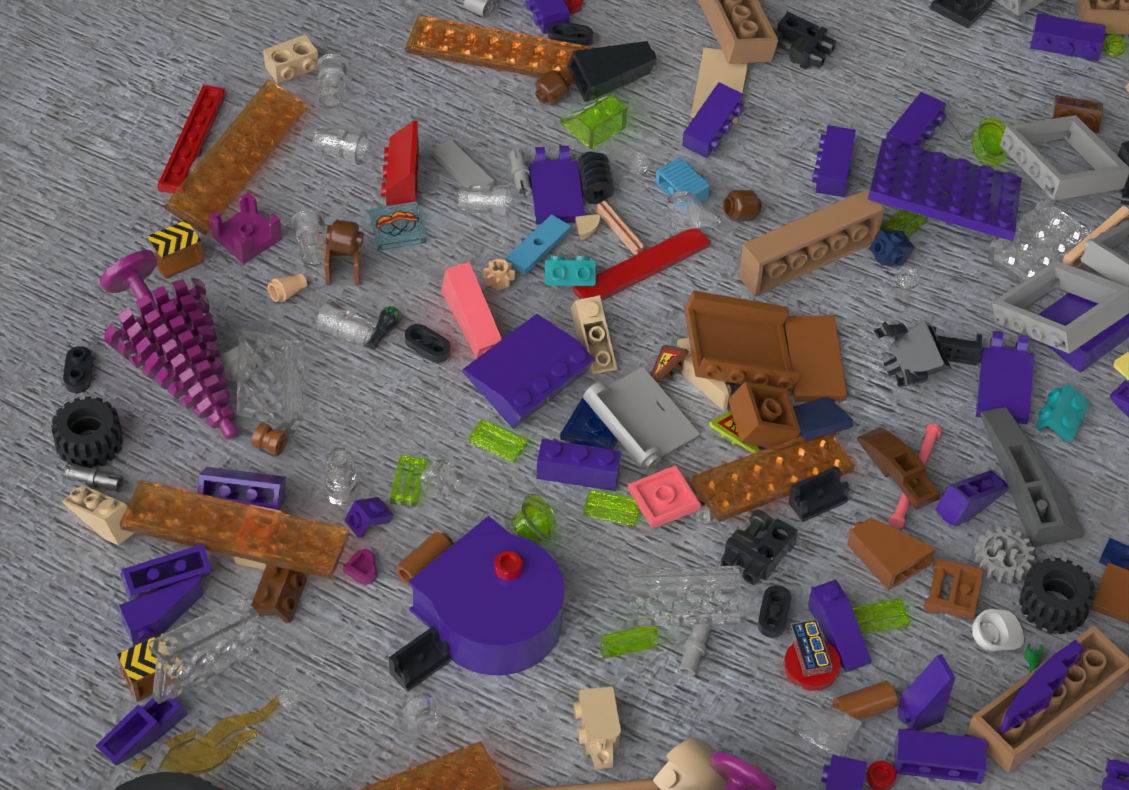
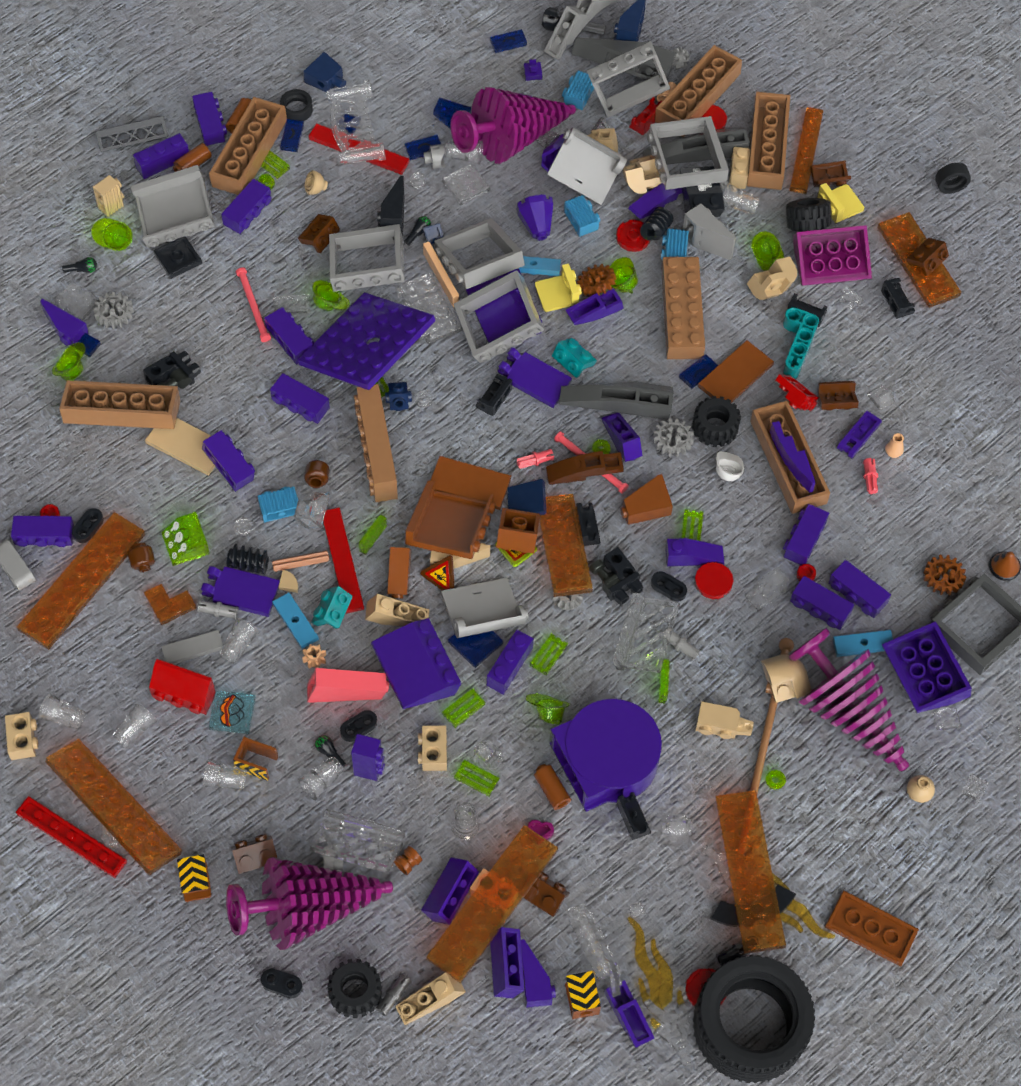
camera: 70 degrees left, 10 degrees up
magenta panel [209,192,282,264] -> none
light nougat cone [267,273,307,302] -> none
reddish brown head [326,219,364,254] -> none
dark purple bracket [345,497,393,538] -> none
red tile [494,551,523,580] -> none
black slope [567,41,656,102] -> none
coral tile [628,465,701,529] -> none
tile [789,619,833,676] -> none
dark orange brick [830,680,897,726] -> none
torso [873,321,951,387] -> none
dark purple slope [897,654,955,730] -> none
dark orange plate [924,559,984,620] -> none
green hand [1024,643,1044,673] -> none
none -> clear orange tile [144,584,197,626]
none -> reddish brown bracket [231,834,278,874]
none -> coral bar [236,267,271,342]
none -> dark purple brick [351,734,385,781]
none -> clear neon green tile [359,515,387,555]
none -> dark orange slope [387,547,412,599]
none -> tan brick [418,726,447,771]
none -> coral axle [516,449,554,469]
none -> clear neon green plate [592,439,611,454]

